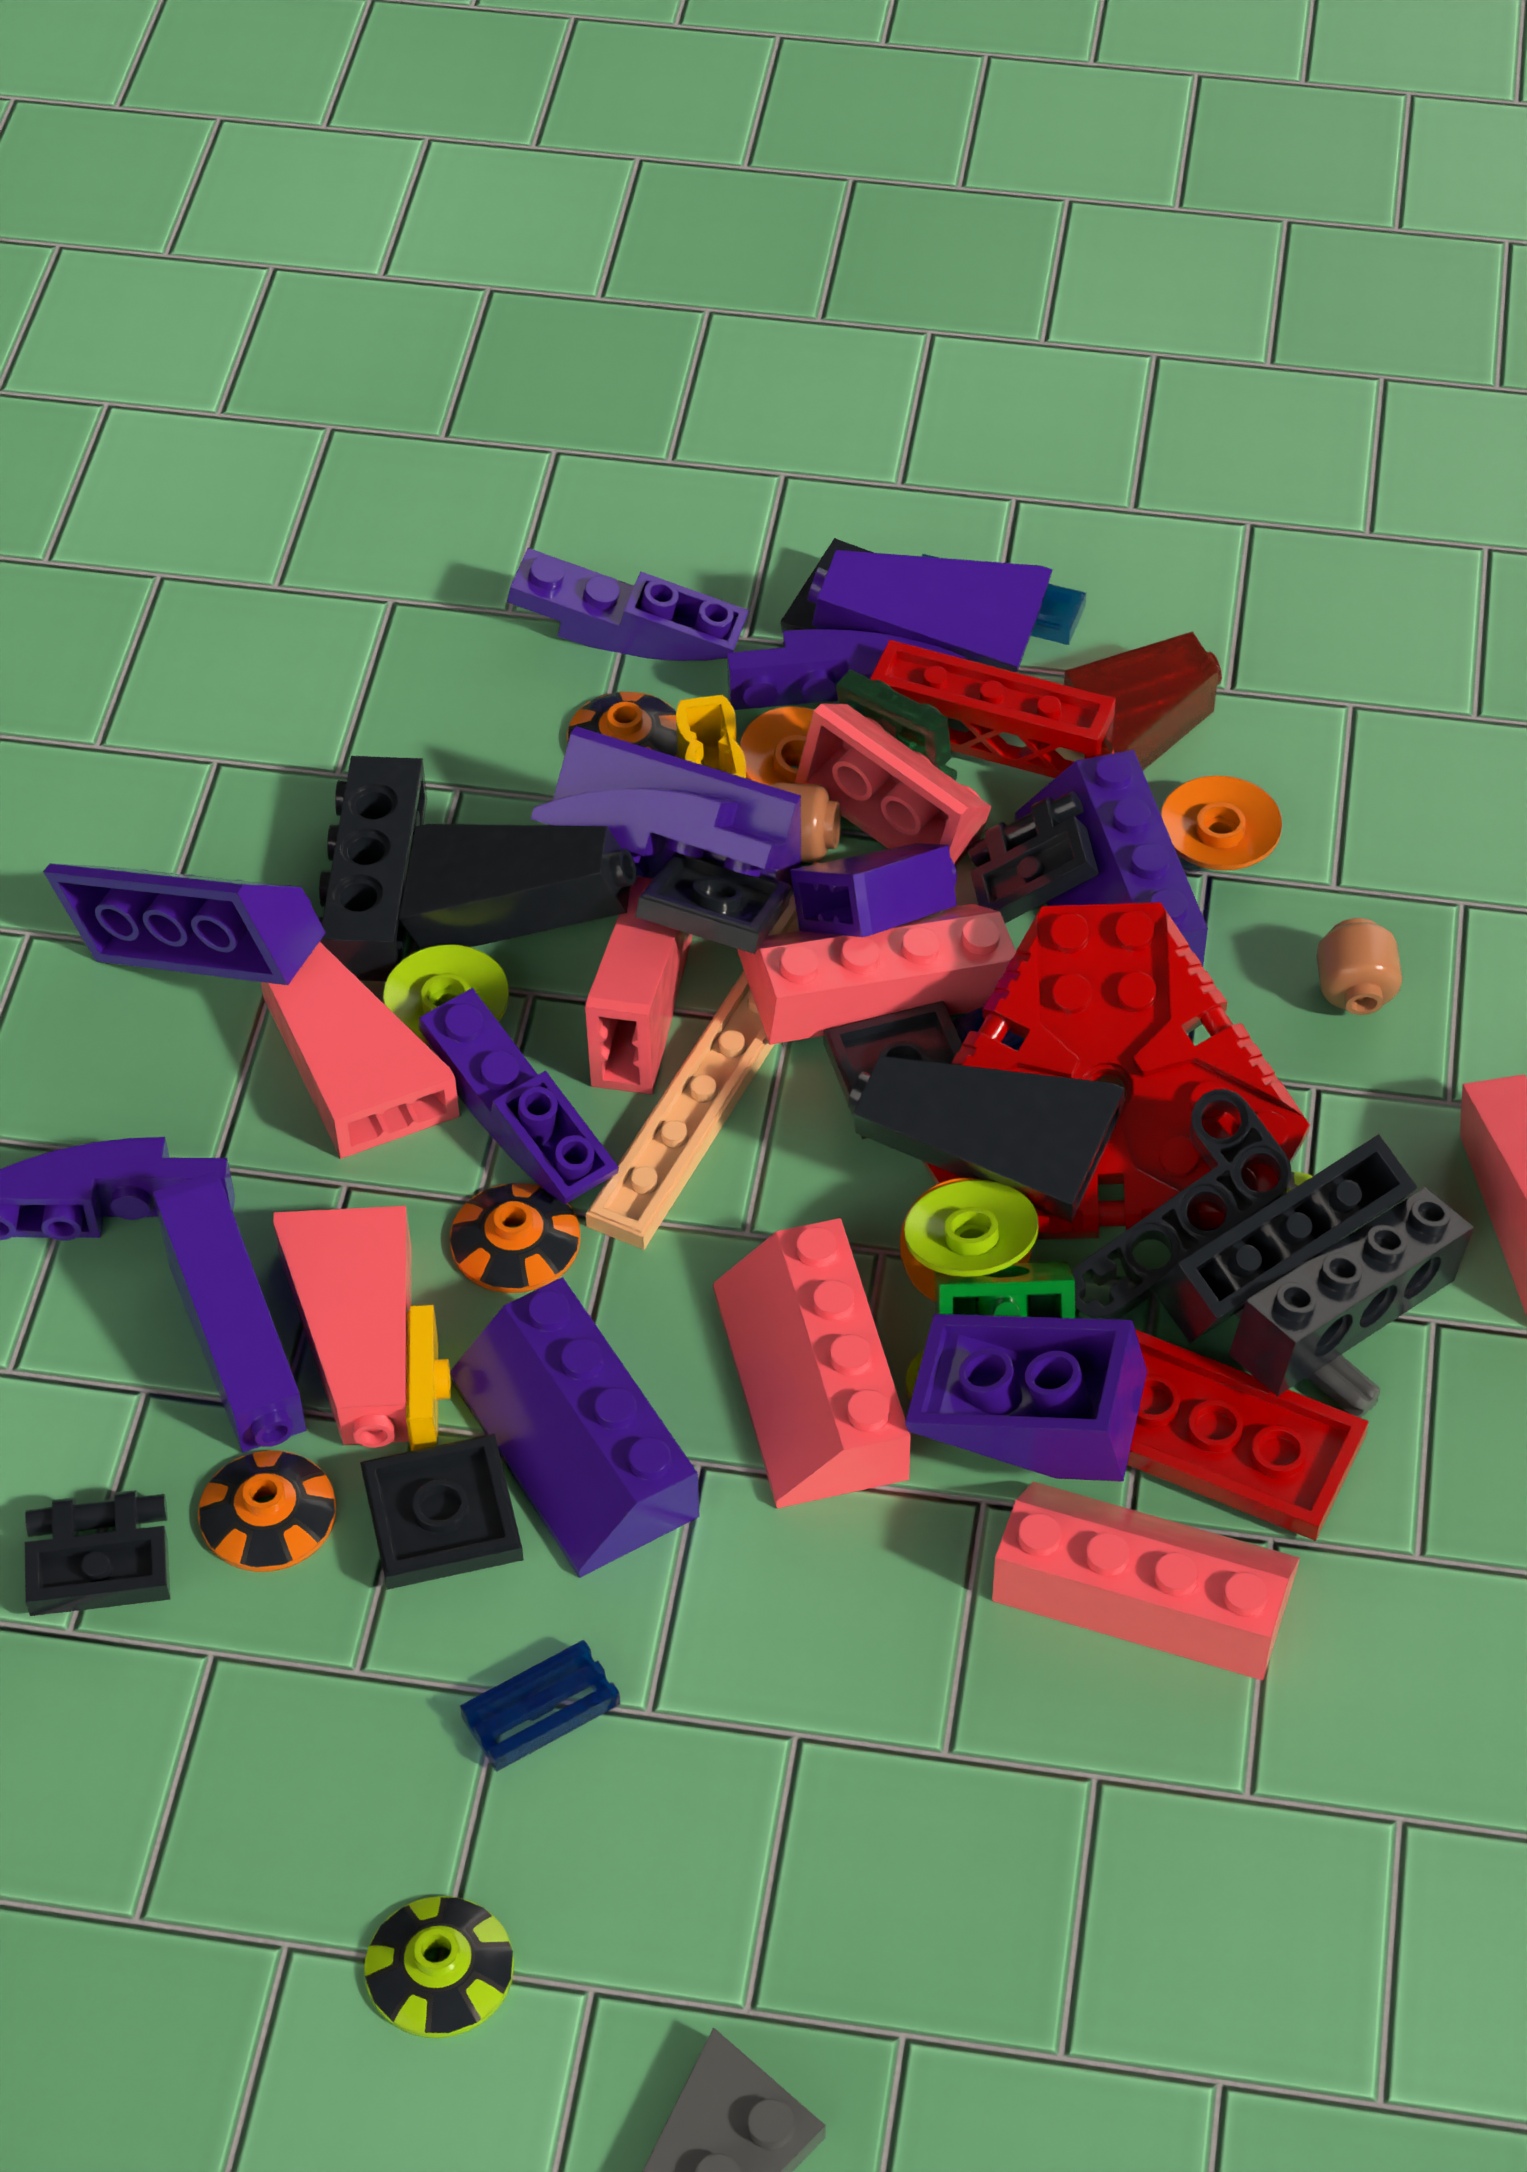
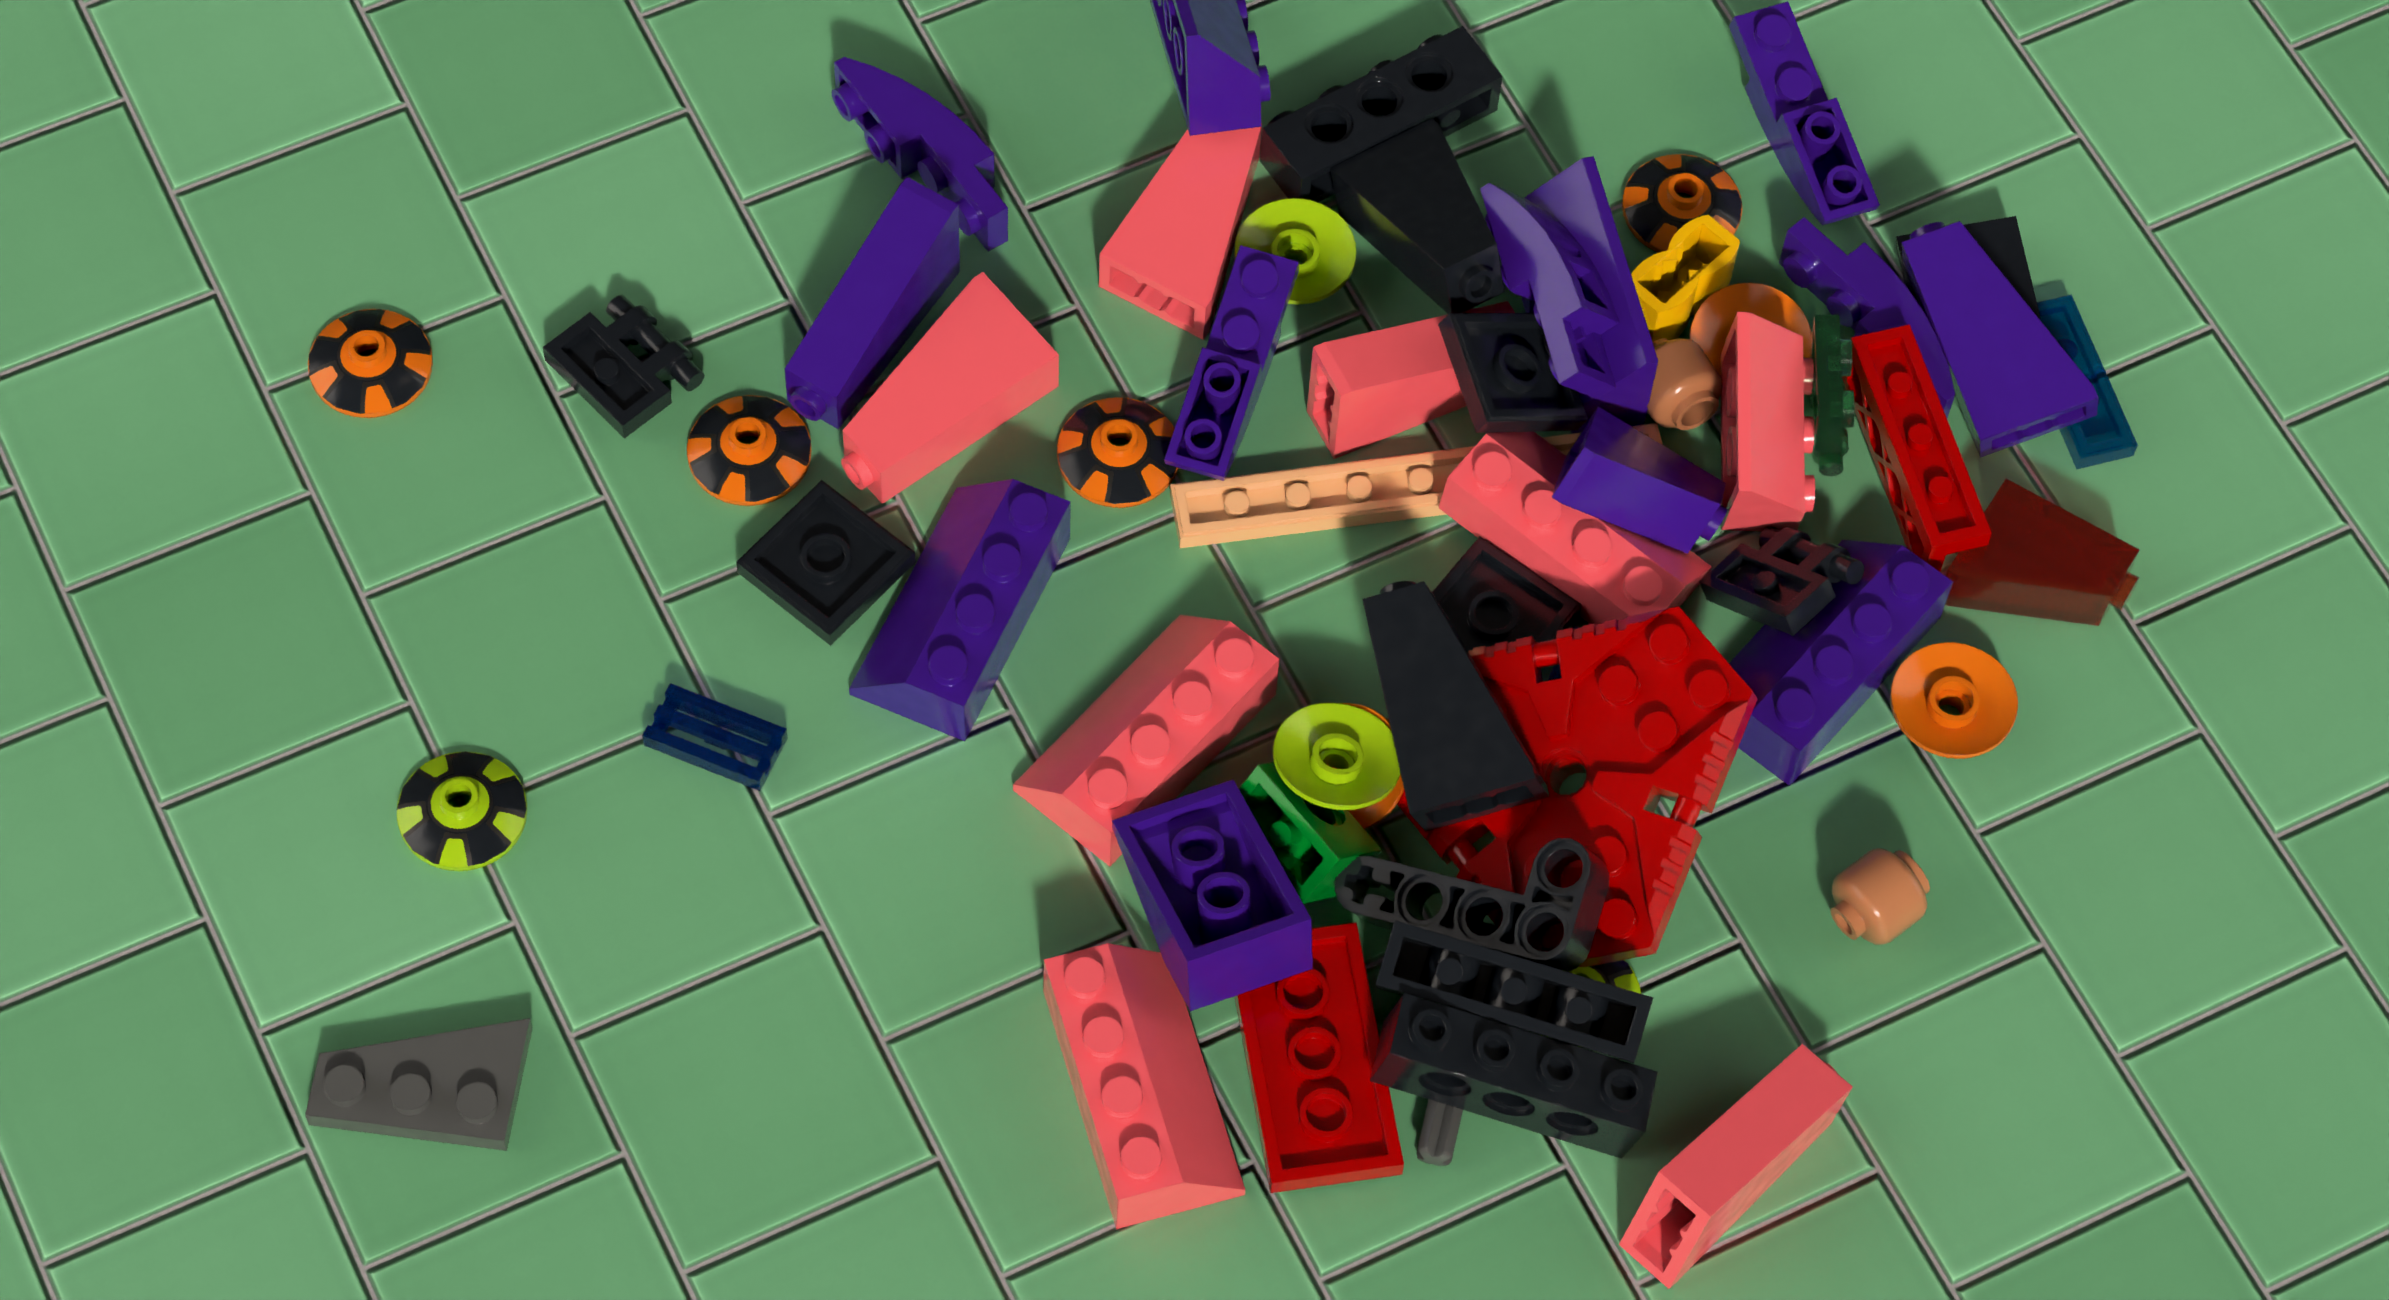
camera: 50 degrees right, 10 degrees up
yellow plate [406,1305,451,1451] -> none

